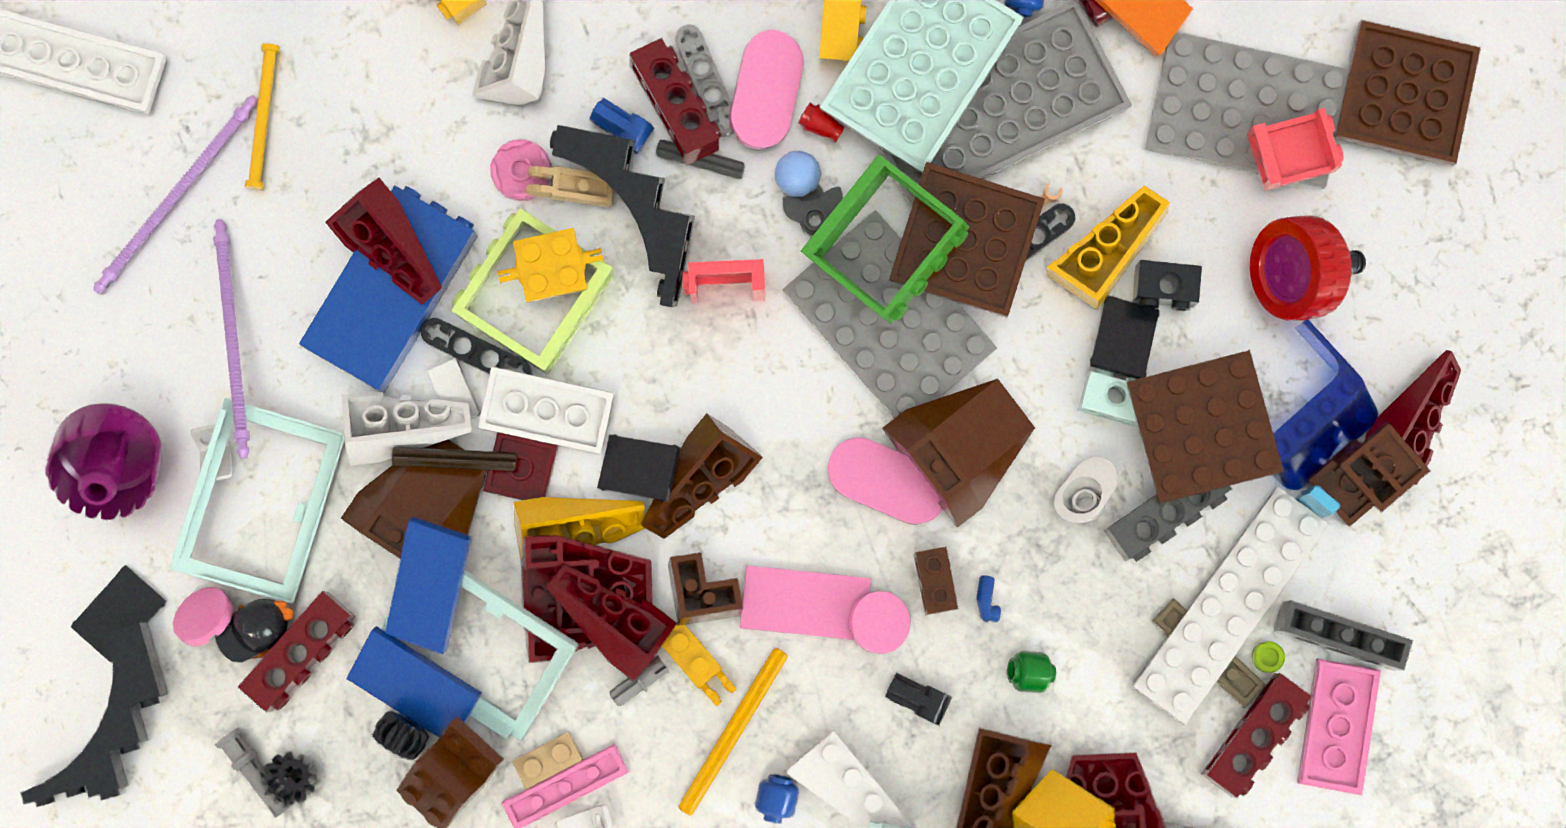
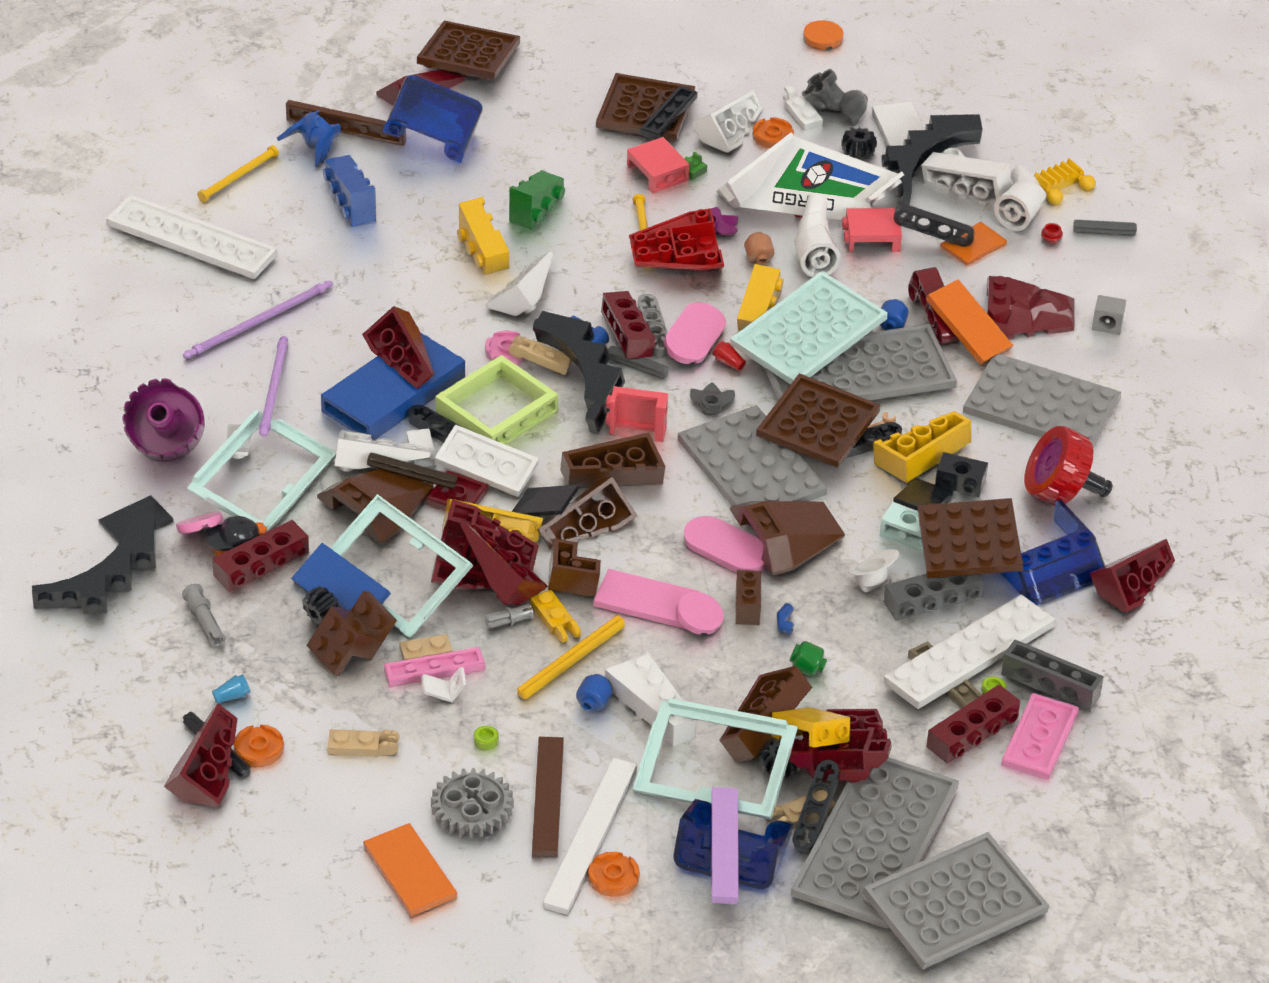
camera: 10 degrees right, 40 degrees down
yellow bar [244,43,280,190] -> none
black gear [261,751,318,807] -> none
blue tile [385,517,472,654] -> none
yellow plate [497,228,604,303] -> none
light blue hair [775,151,822,197] -> none
bright green window [800,154,970,325] -> none
black piece [885,673,953,726] -> none
coral panel [1247,108,1344,191] -> none
medium azure tile [1295,486,1341,518] -> none
reddish brown bracket [1307,422,1431,527] -> none
reddish brown plate [1335,20,1481,166] -> none
none -> reddish brown wedge [560,432,665,487]

